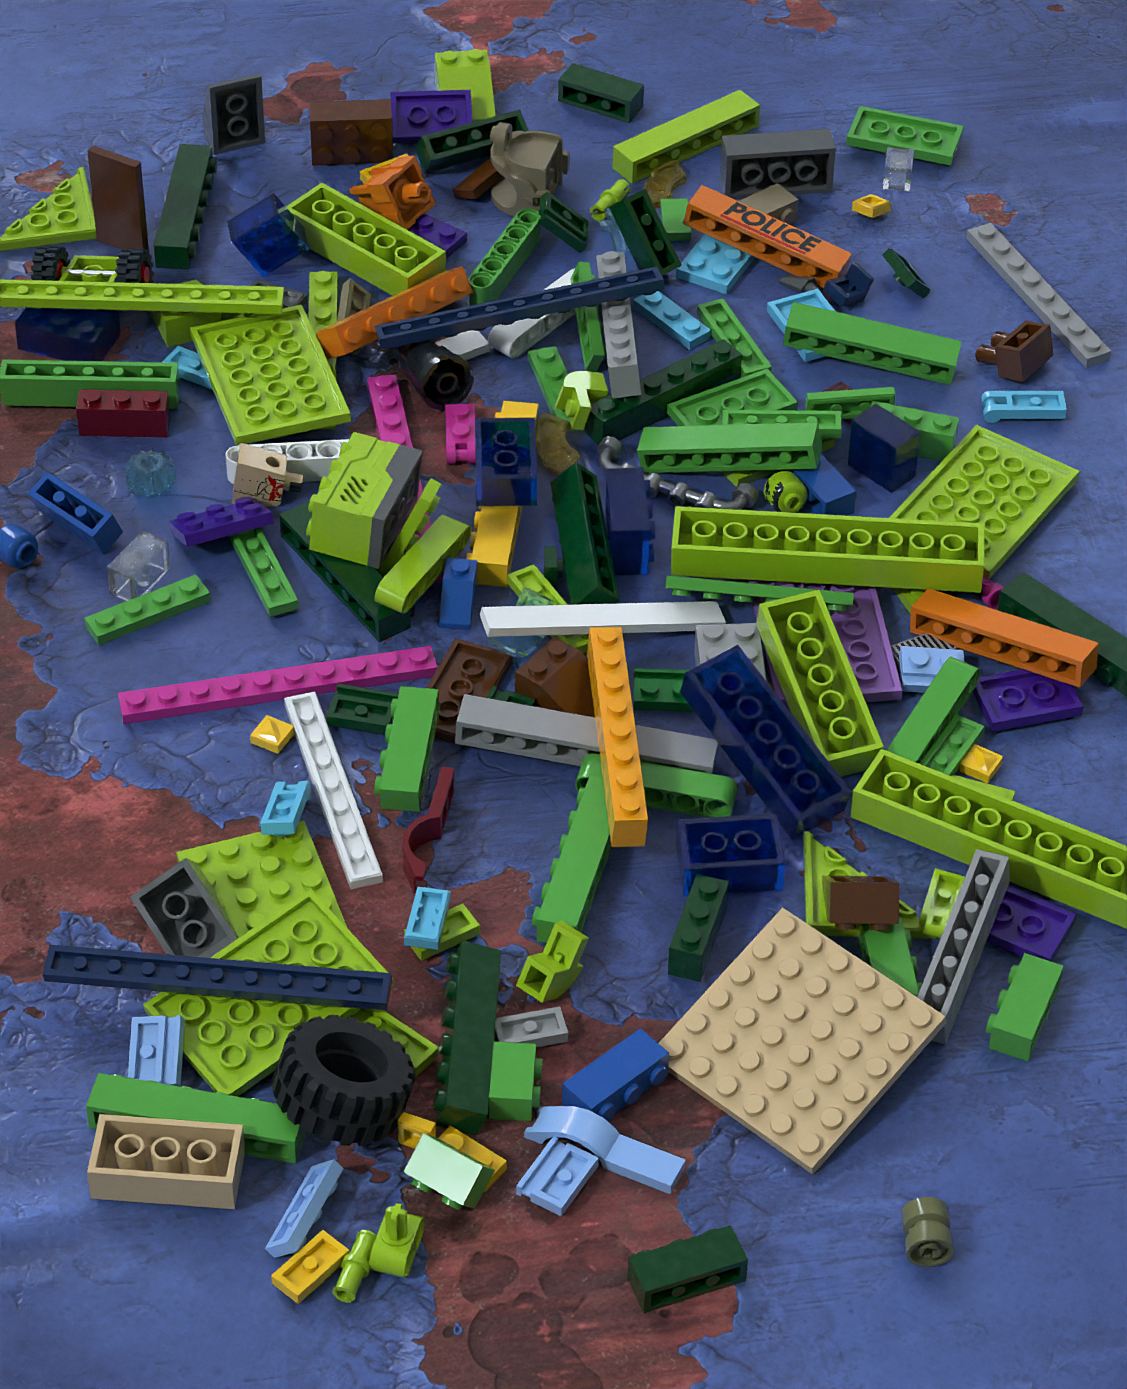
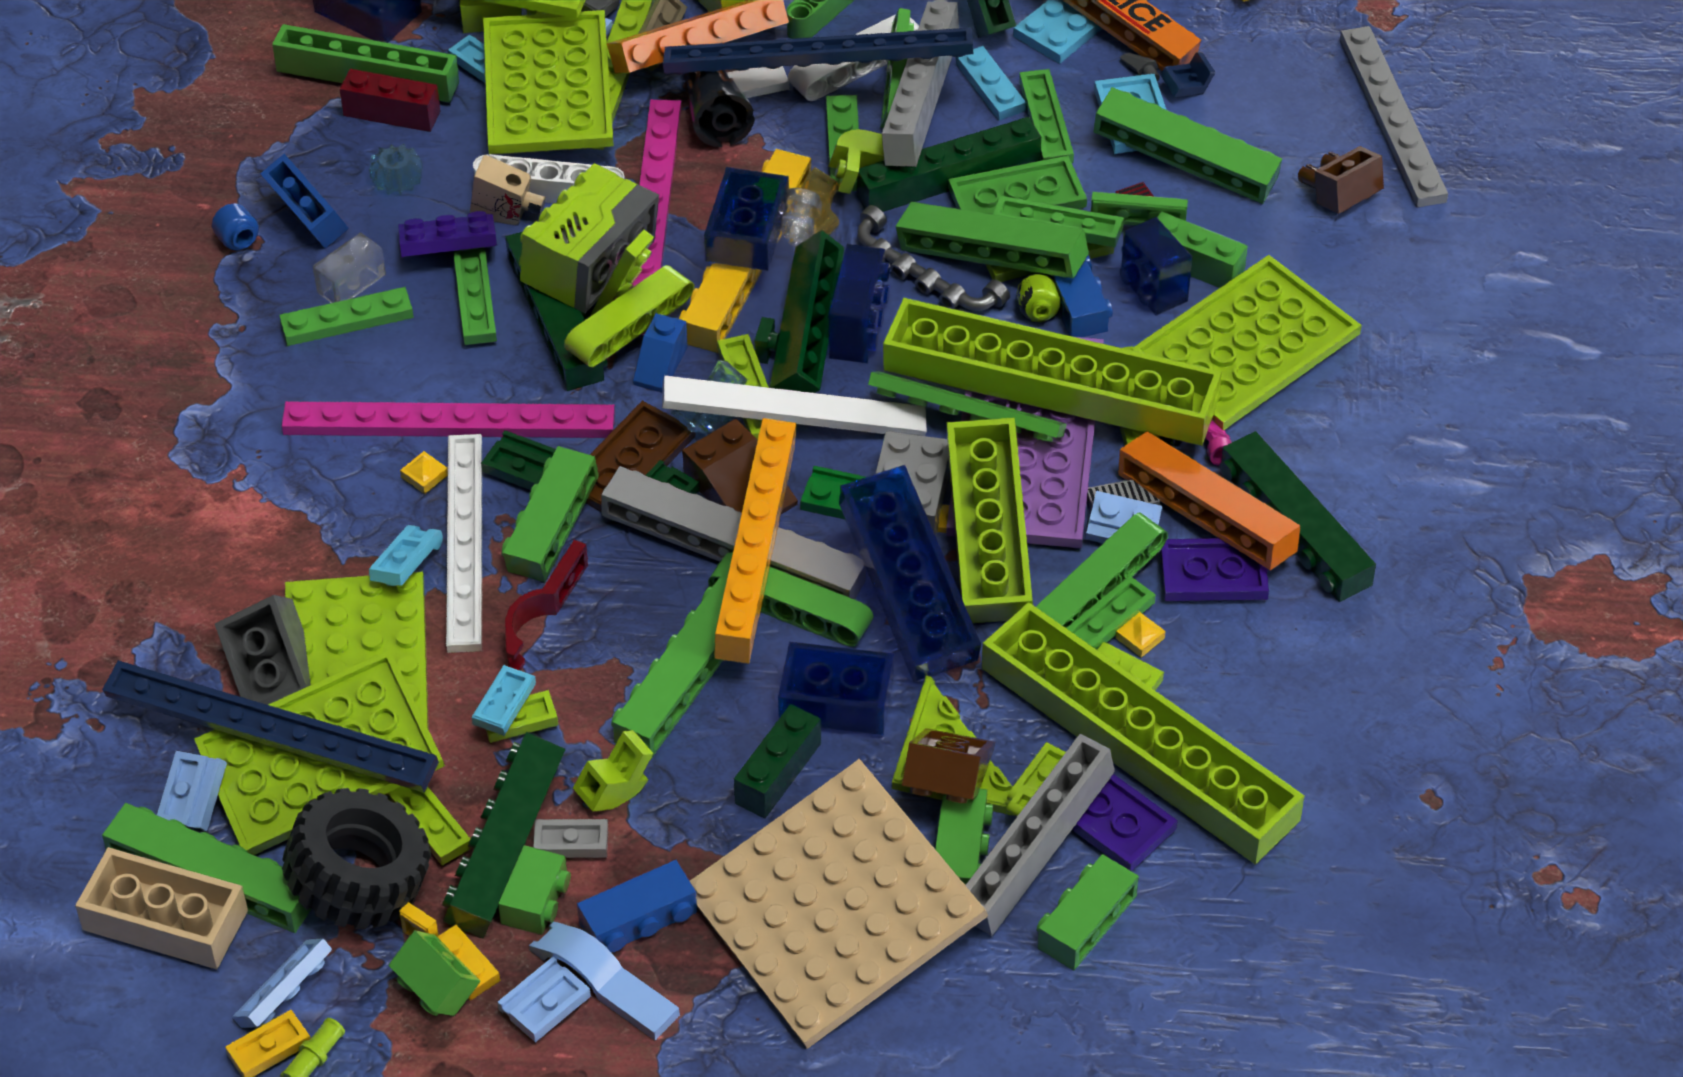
camera: 15 degrees right, 5 degrees up
lime beam [369,1203,425,1278] -> none
dark pink plate [445,404,477,464] -> none
dark green plate [882,248,931,299] -> none
medium azure plate [981,391,1067,423] -> none
none -> clear brick [780,188,823,247]

